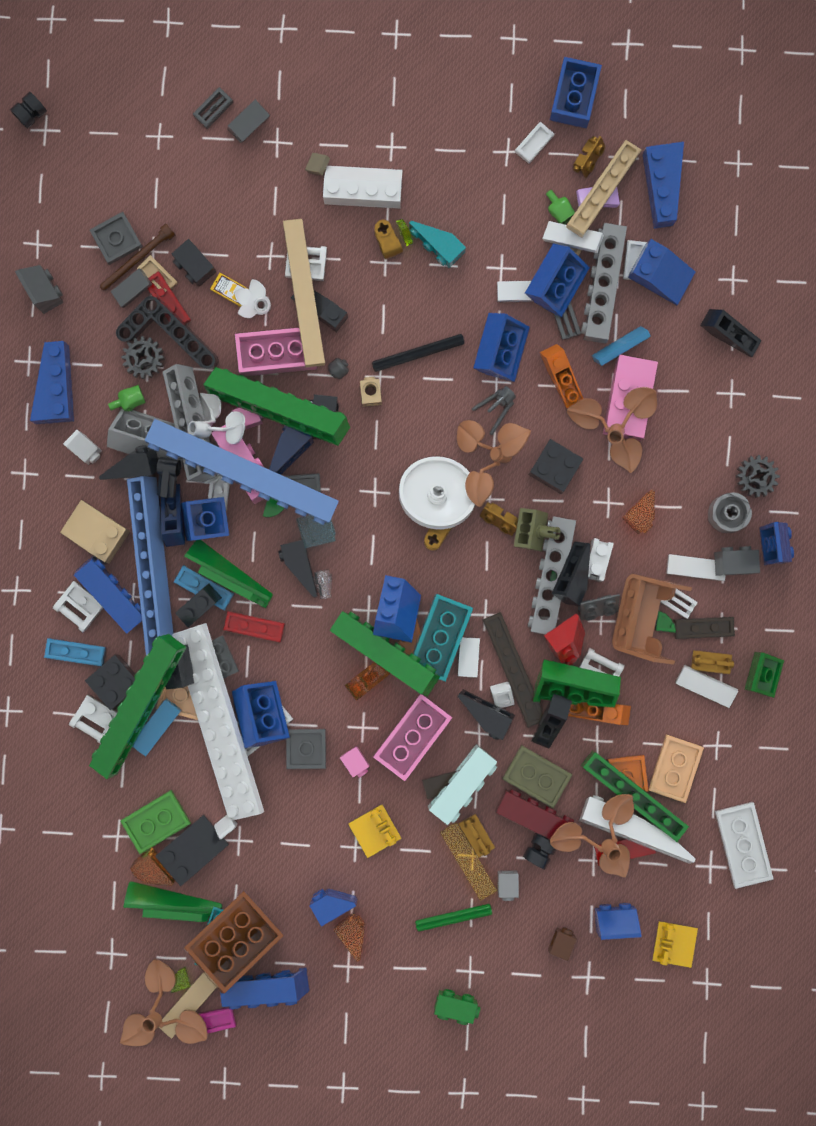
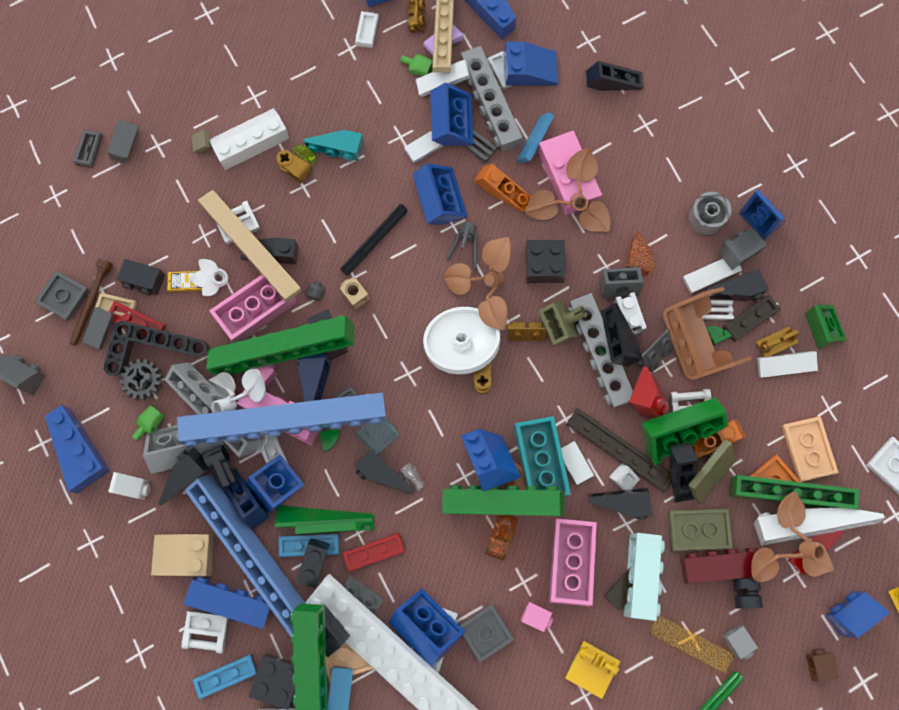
camera: 30 degrees left, 10 degrees down
pearl gold hinge [459,814,495,858] -> none
dark grey gear [736,455,780,498] -> none
none -> dark grey brick [599,267,644,298]
none -> olive tile [689,439,737,504]
none -> black slope [705,269,769,301]

